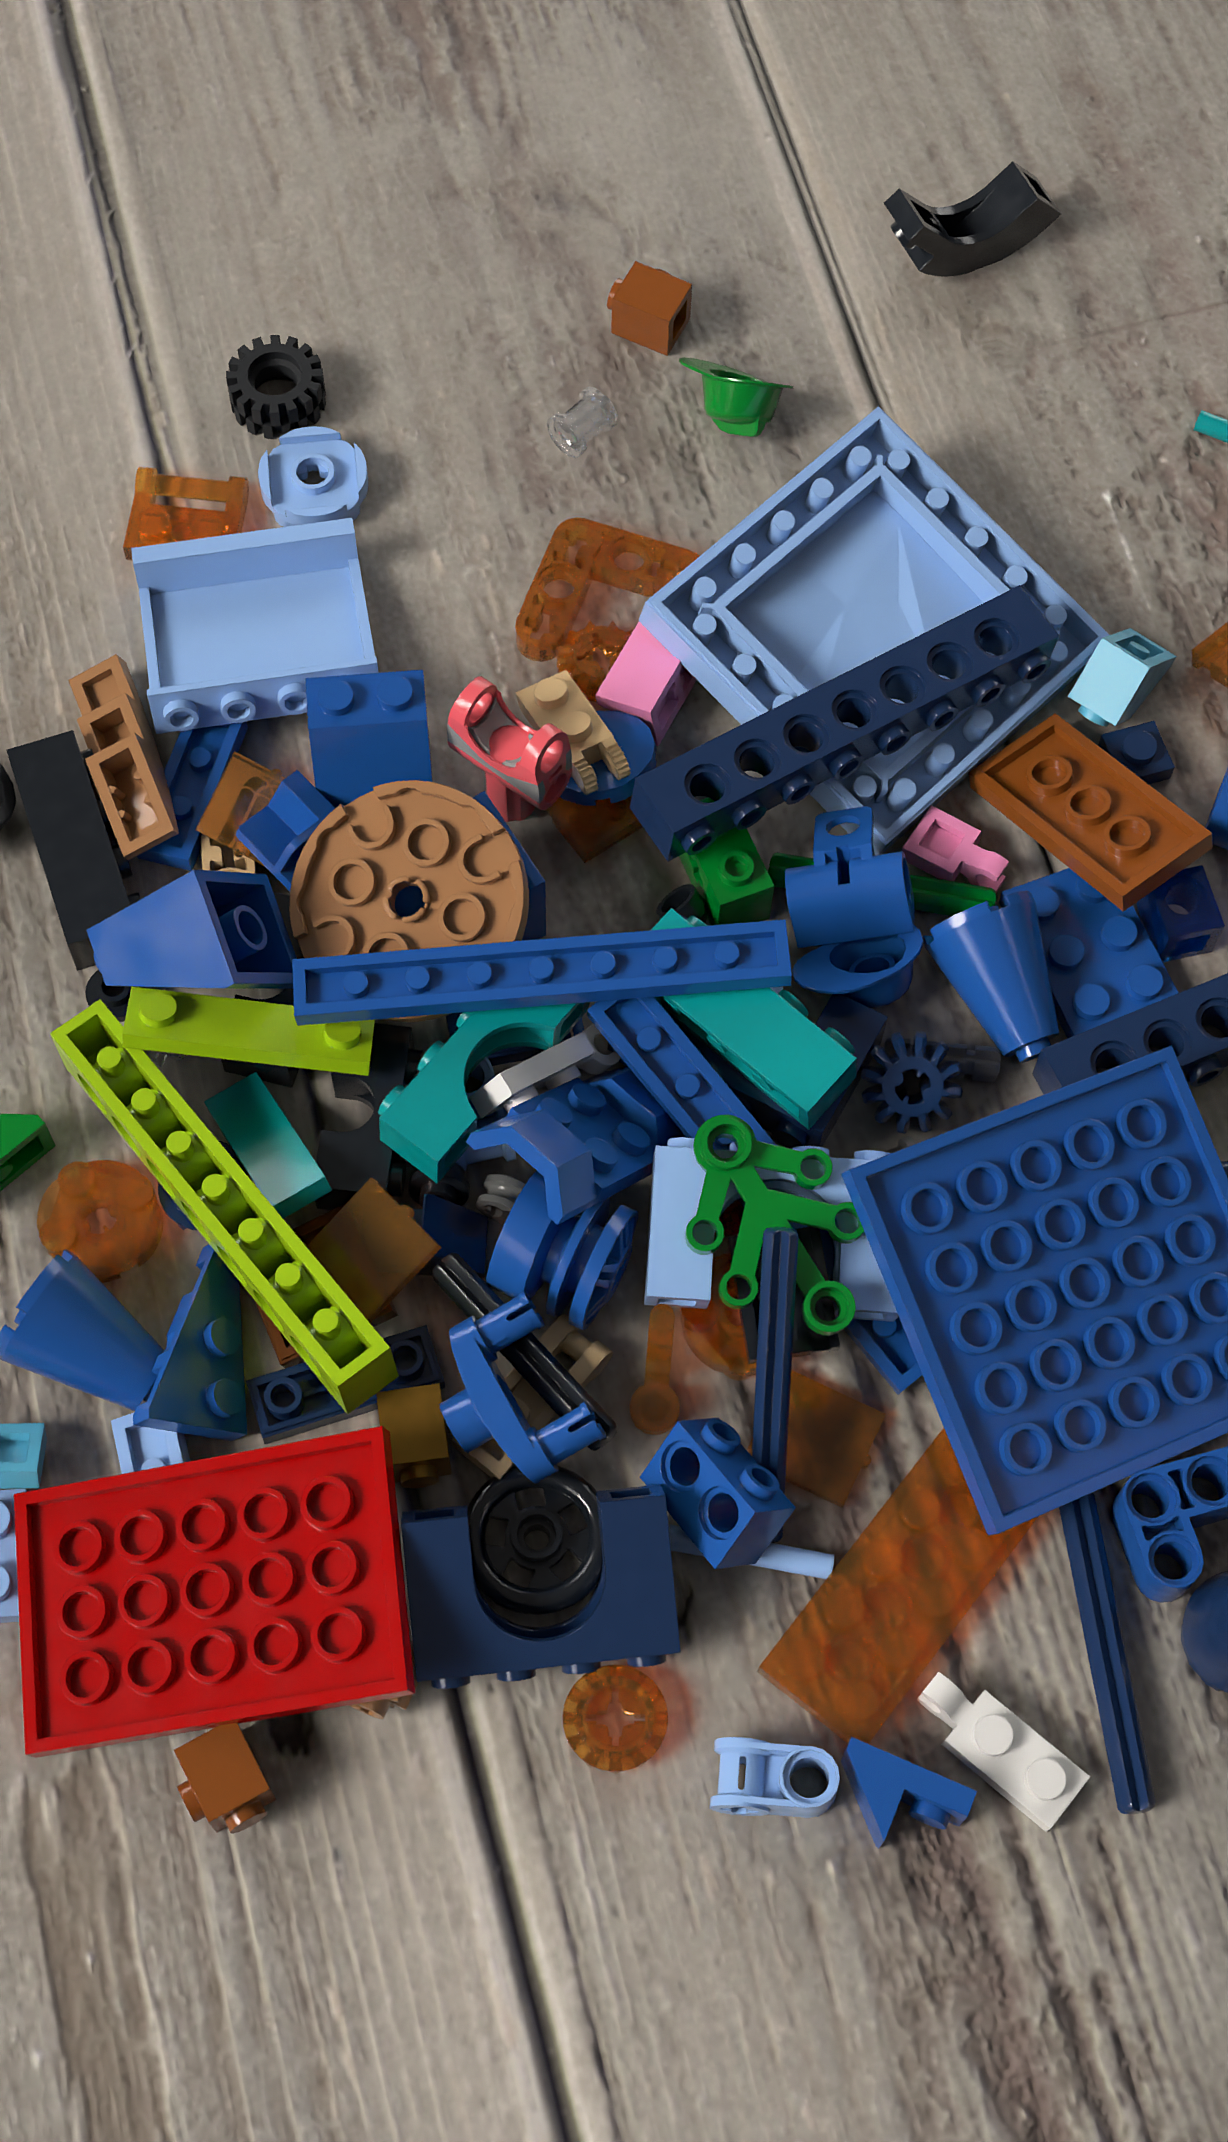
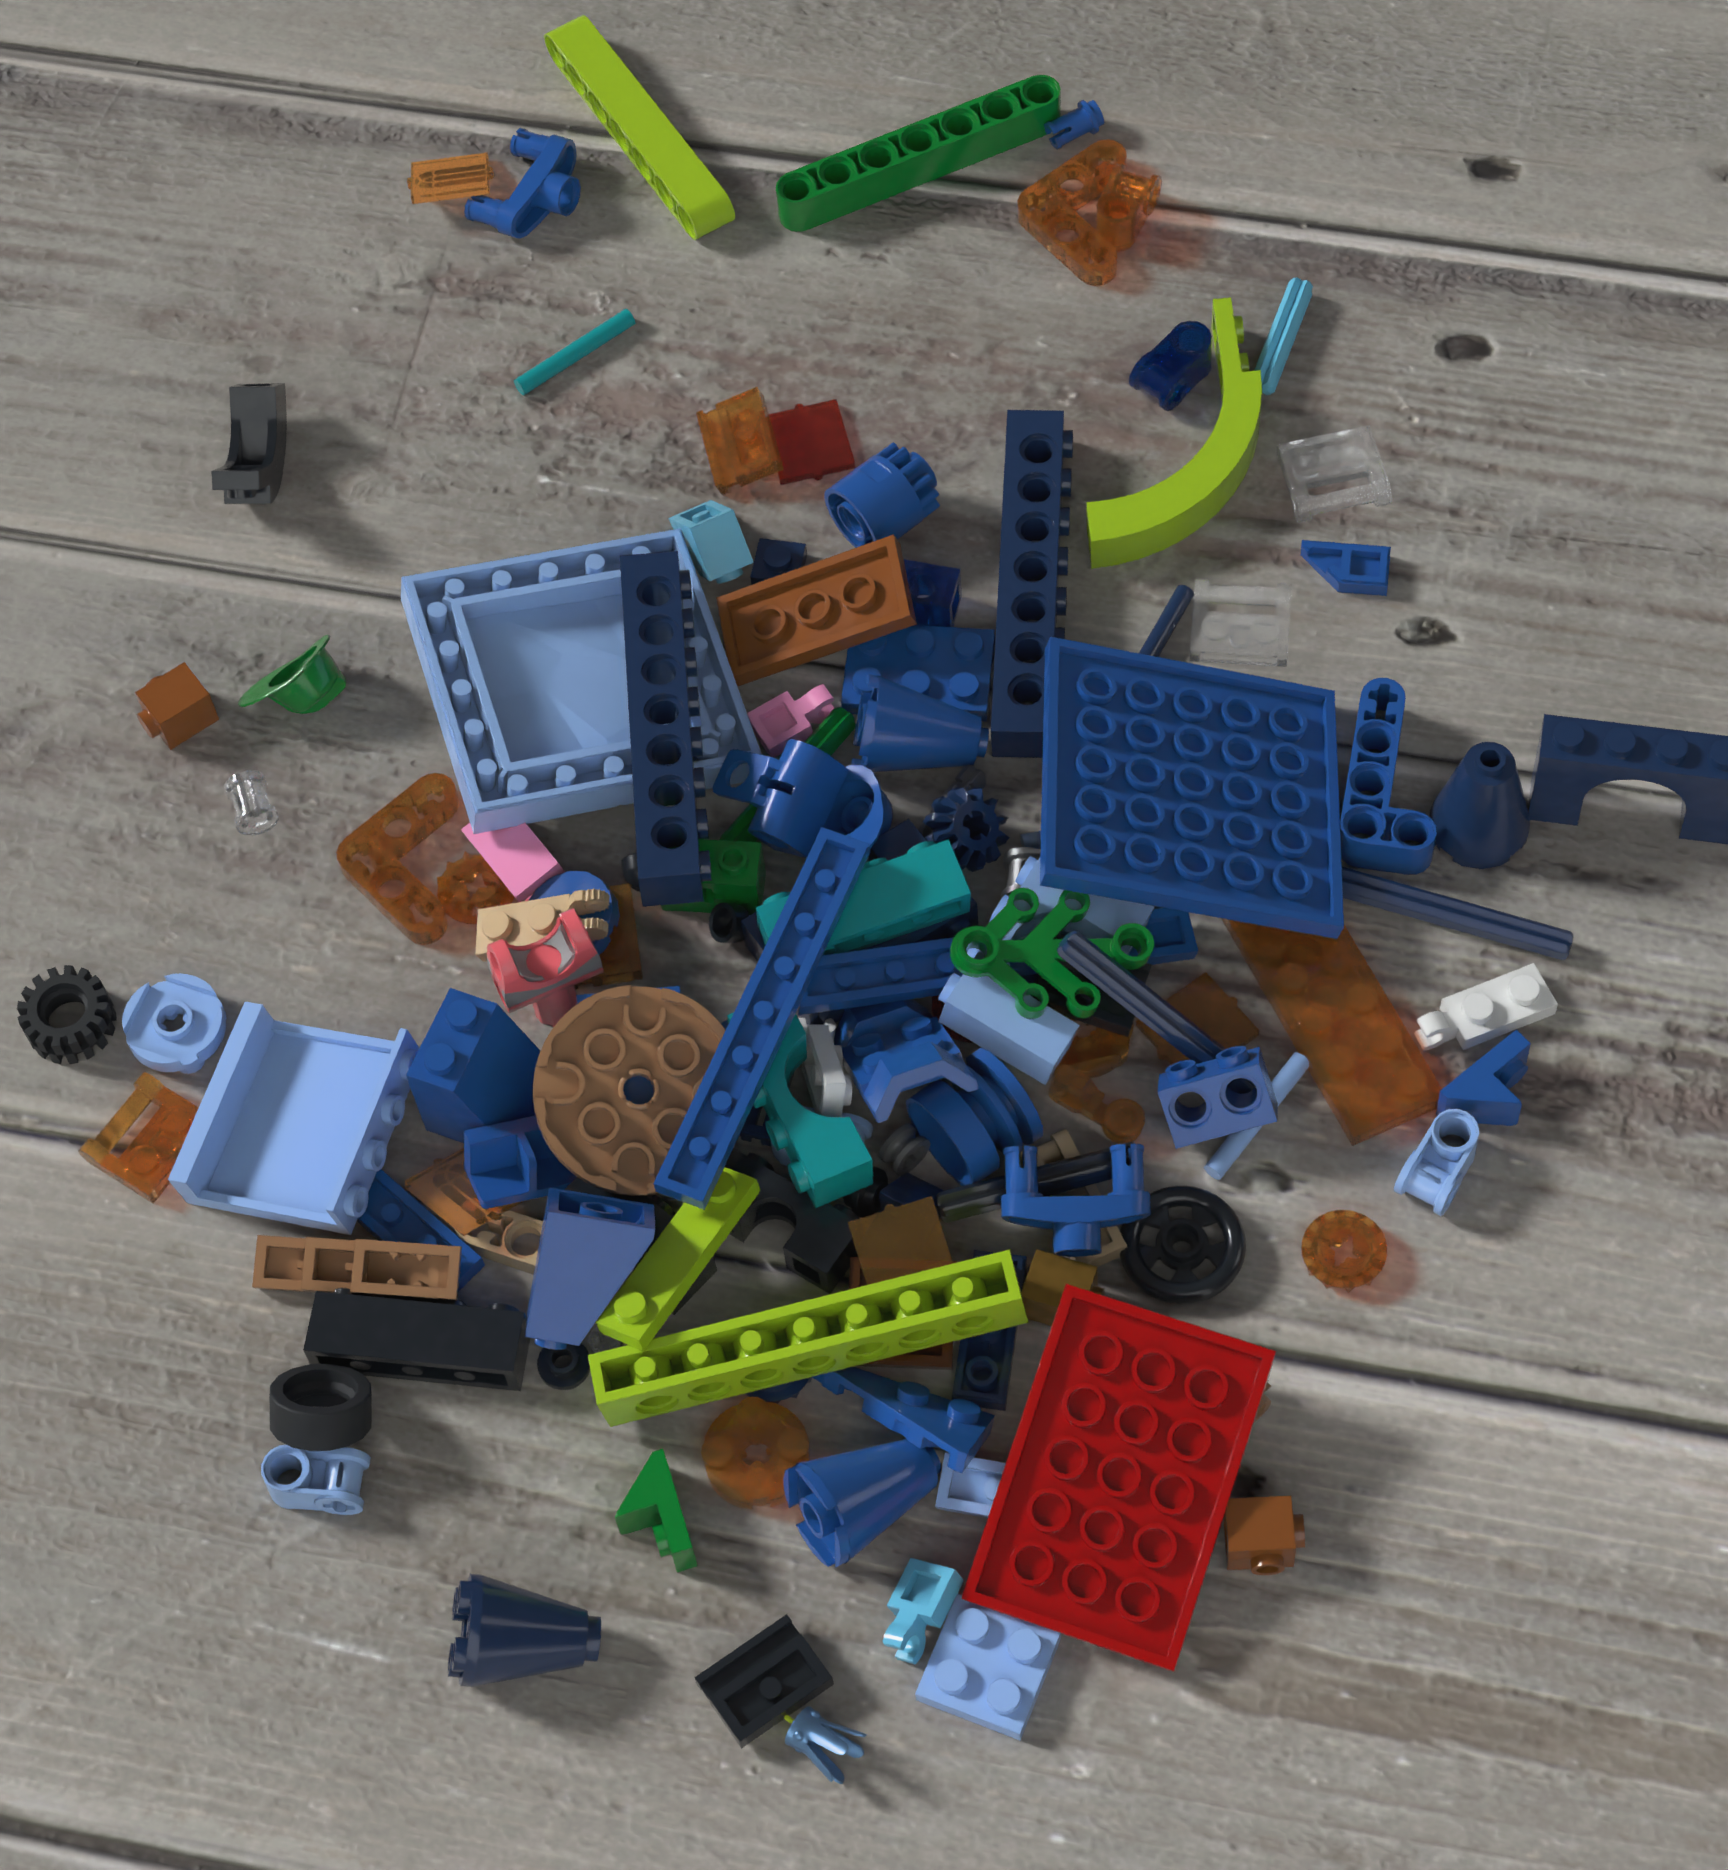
camera: 55 degrees left, 5 degrees down
teal tile [204,1072,332,1219] -> none
dark blue arch [401,1484,681,1689] -> none

